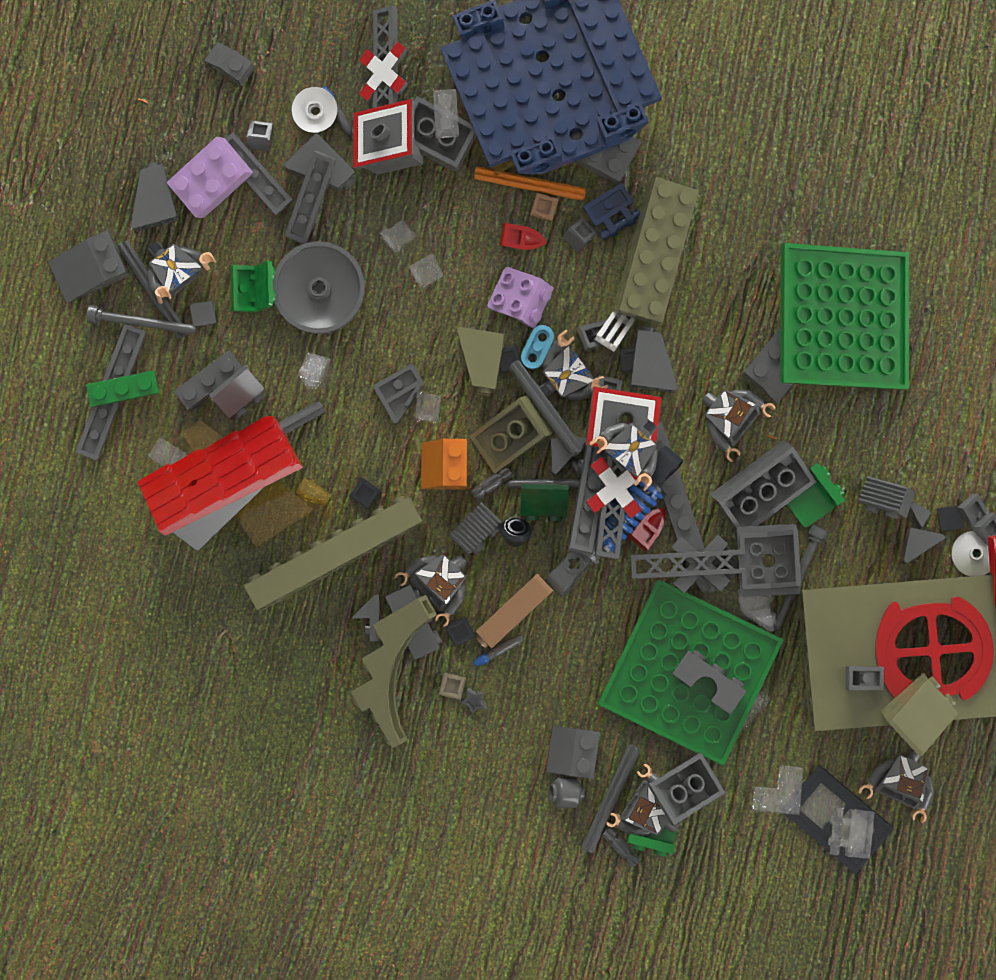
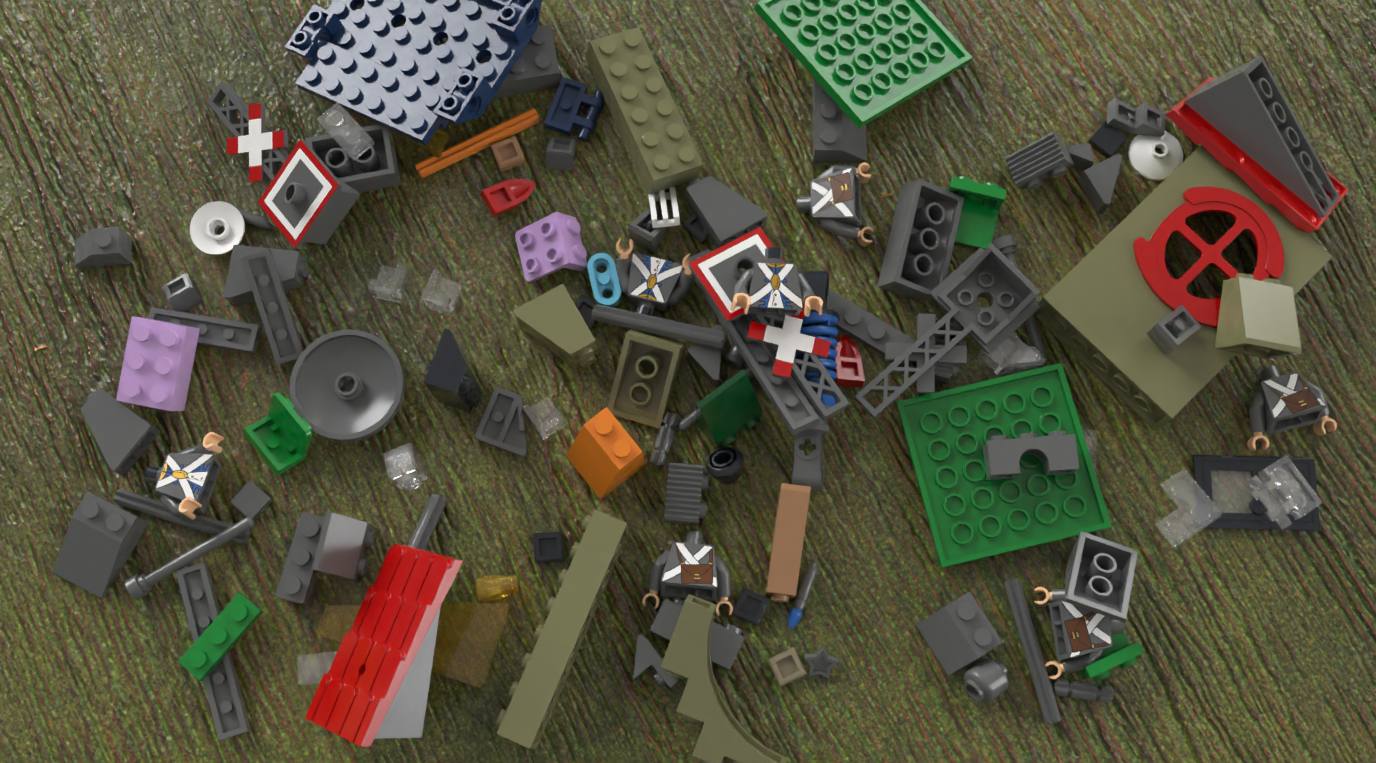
camera: 40 degrees left, 10 degrees down
none -> black slope [424,328,482,413]

